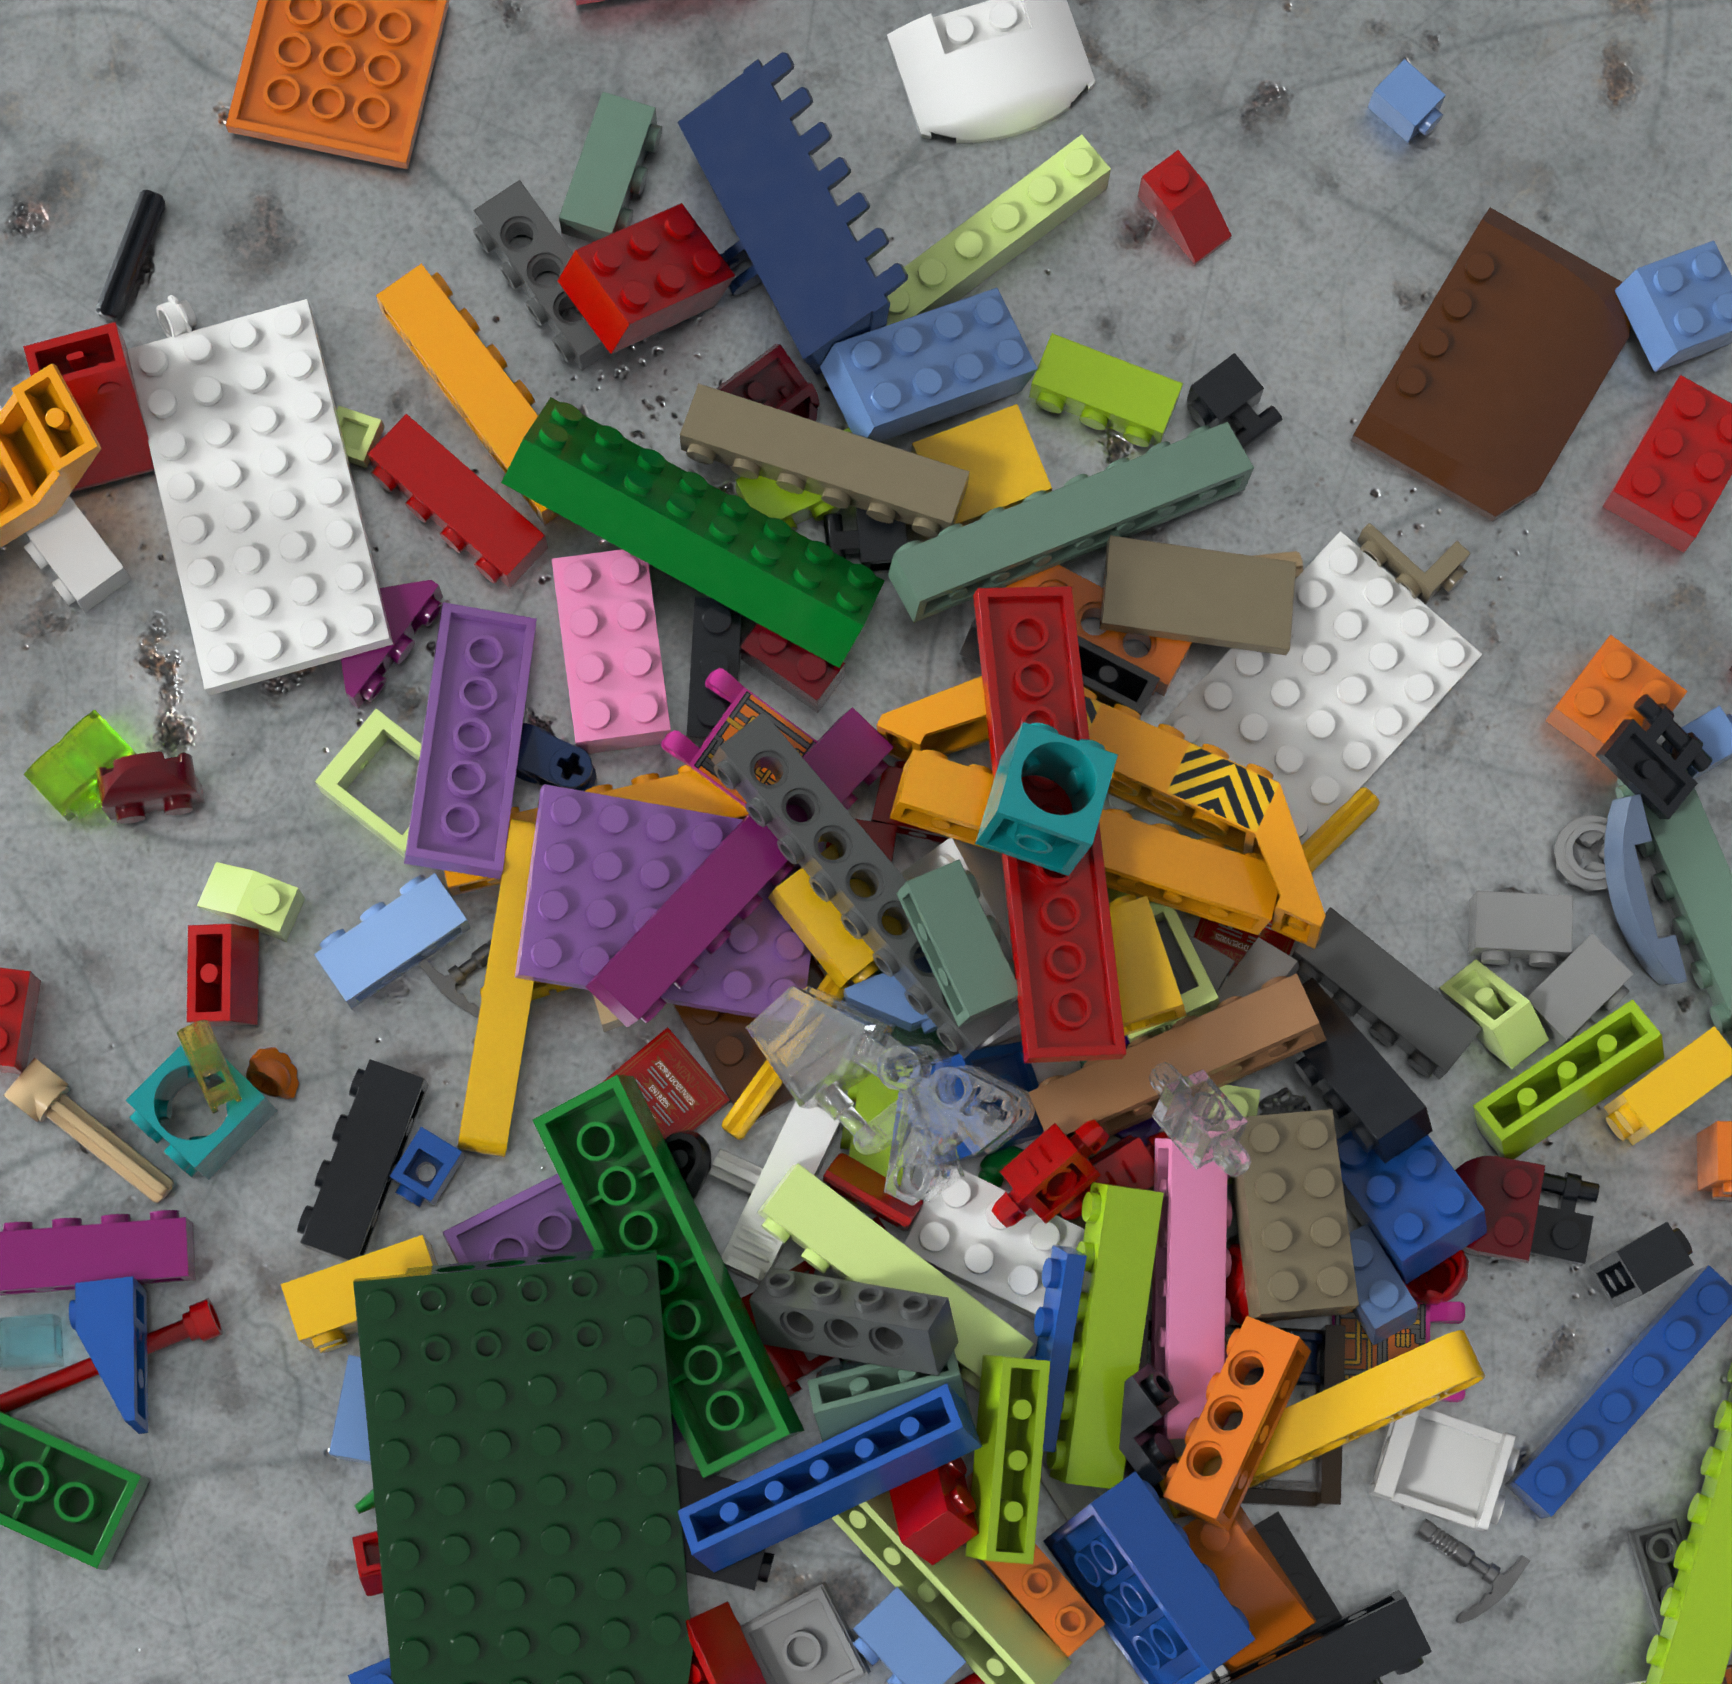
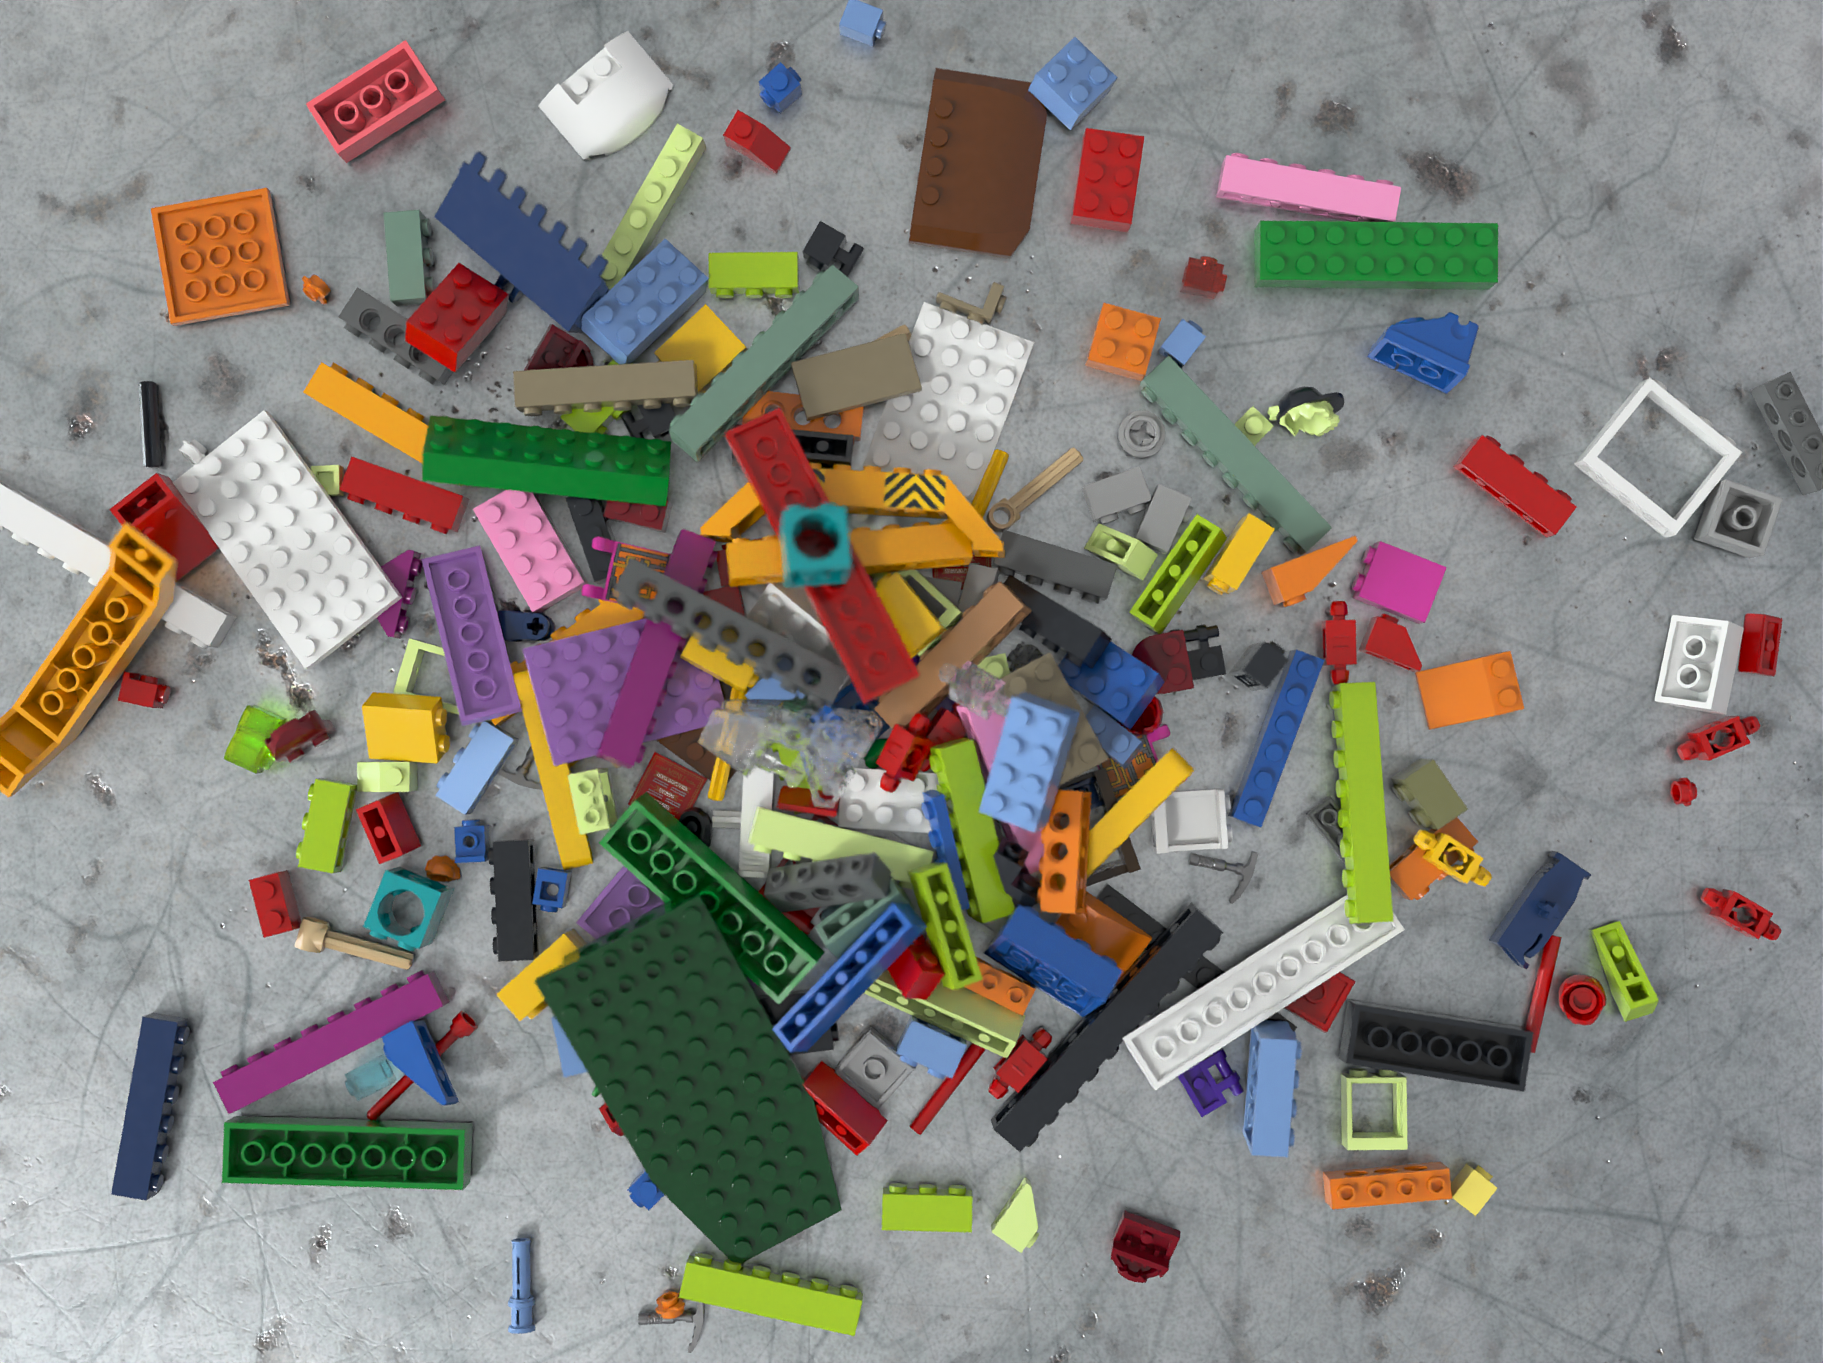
camera: 20 degrees left, 10 degrees up
clear yellow bar [176,1020,242,1114] -> none
sand green brick [896,859,1018,1027] -> none
black plate [1595,694,1712,819] -> none
sand blue slope [1604,794,1687,985] -> none
none -> lime brick [296,778,357,874]
none -> orange plate [302,274,331,304]
none -> yellow brick [362,692,450,764]
none -> blue brick [454,819,490,863]
none -> yellowish green window [568,768,618,835]
none -> blue brick [759,62,802,114]
none -> medium blue brick [979,692,1080,833]
none -> tan axle [986,448,1083,532]

